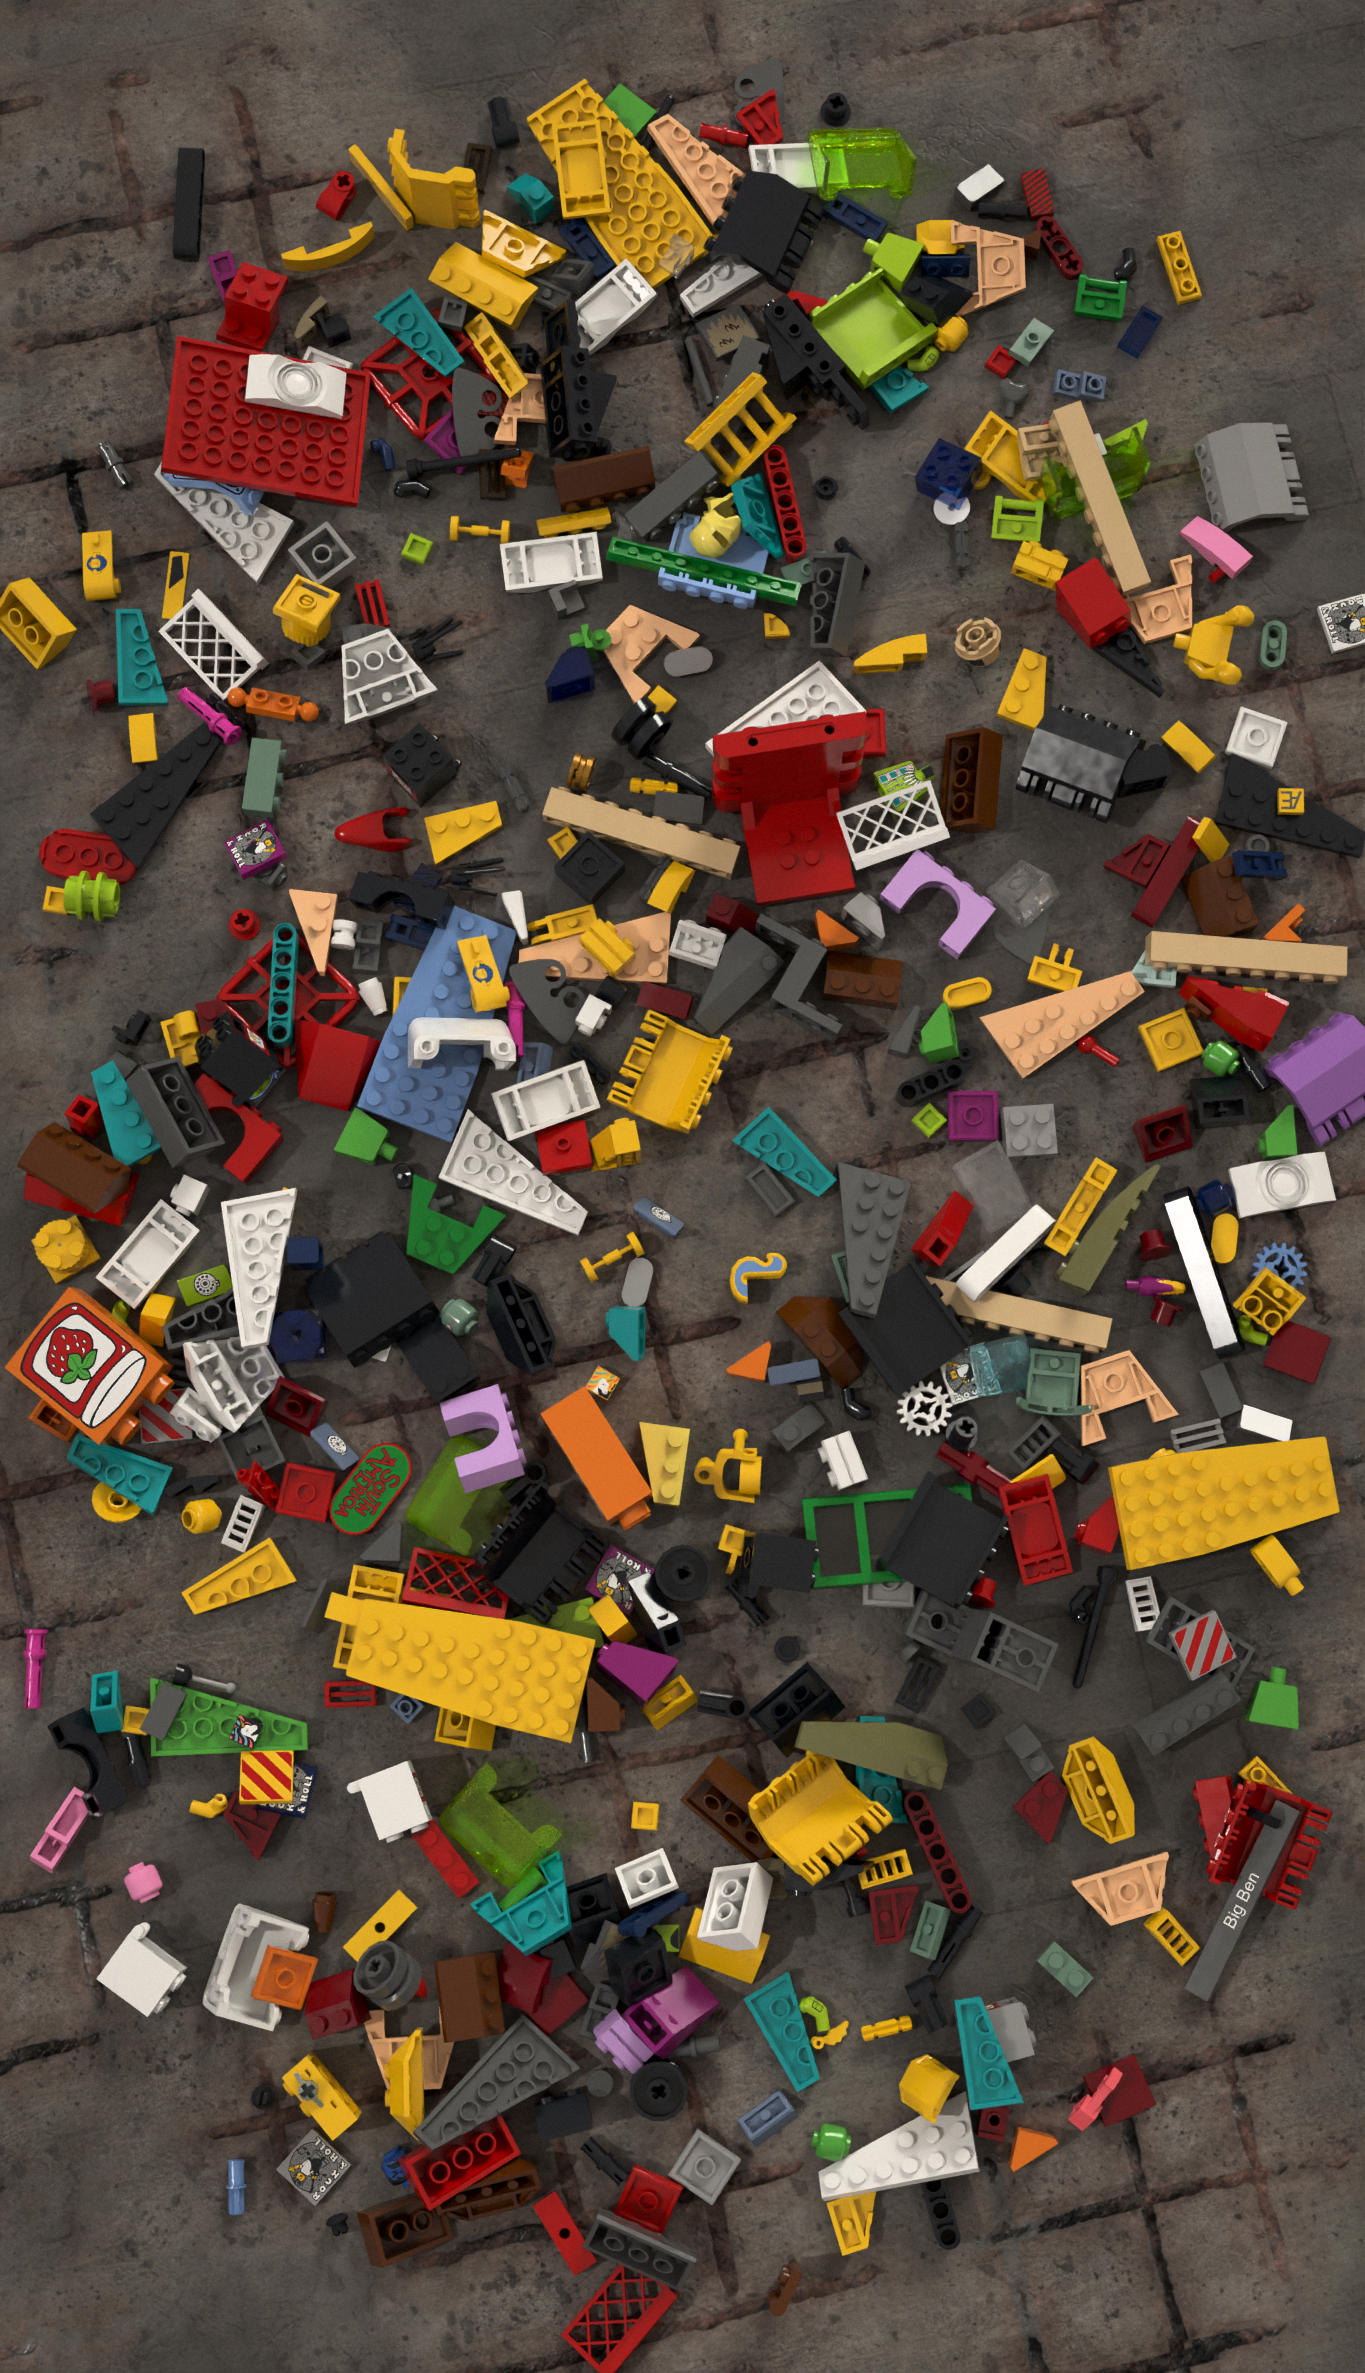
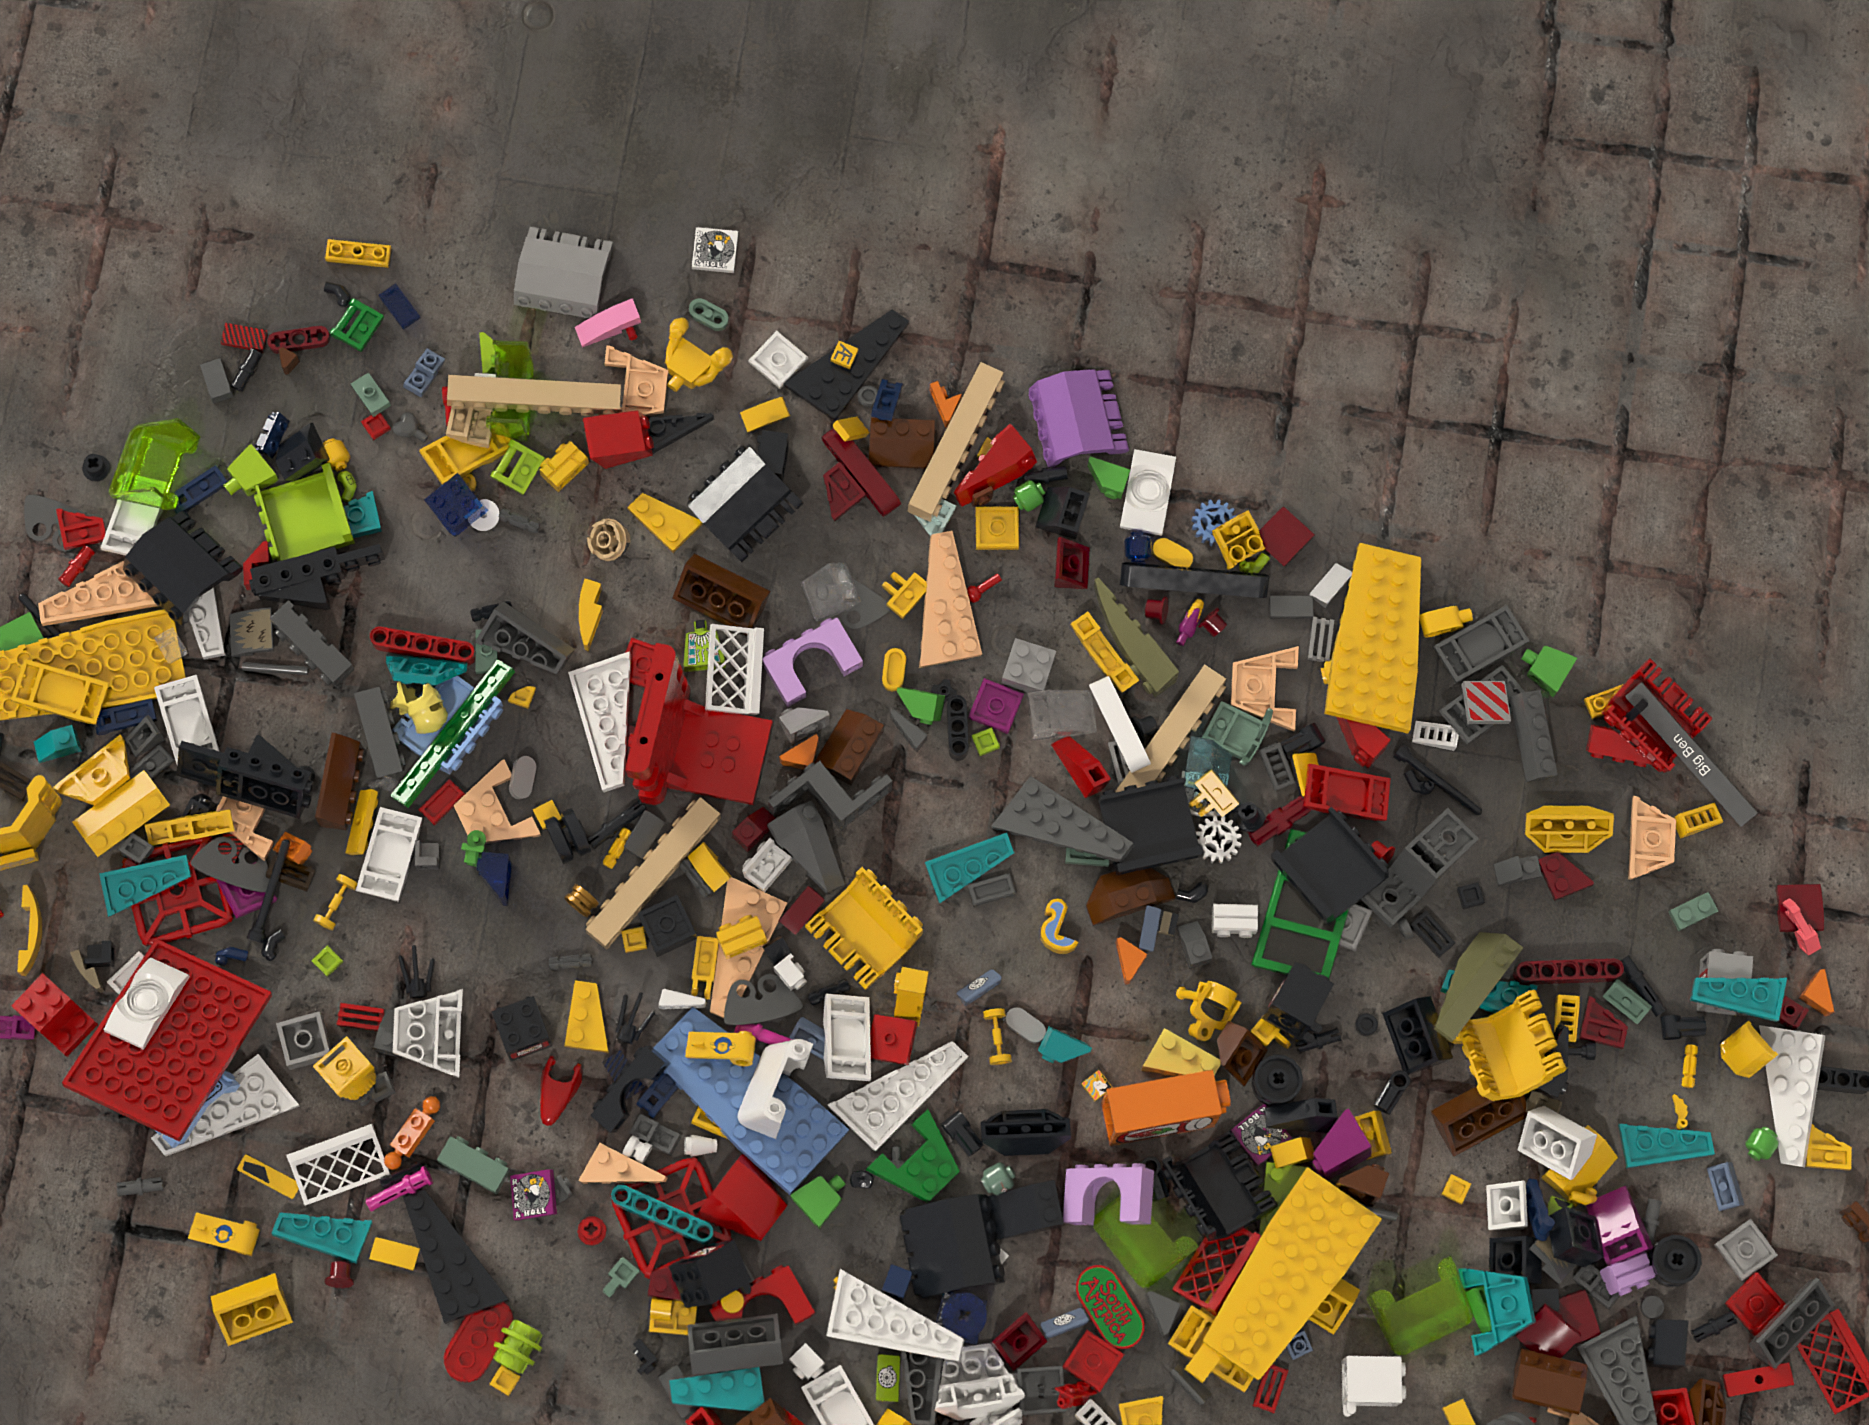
camera: 70 degrees left, 5 degrees down
red plate [411,1819,480,1899] -> none
yellow fence [684,372,797,487] -> none
lime arm [799,1997,830,2032] -> none
black plate [814,476,838,500] -> none
yellow slope [916,220,965,254] -> none
light nougat wing [951,221,1026,317] -> none
none -> red tile [418,779,465,826]
none -> sand green plate [603,1256,640,1298]
none -> yellow tile [721,1290,744,1313]
none -> yellow hinge [1189,769,1239,817]
none -> reddish brown slope [1217,1021,1268,1087]
none -> dark grey slope [1433,605,1529,683]
none -> yellow arm [1569,1188,1598,1205]

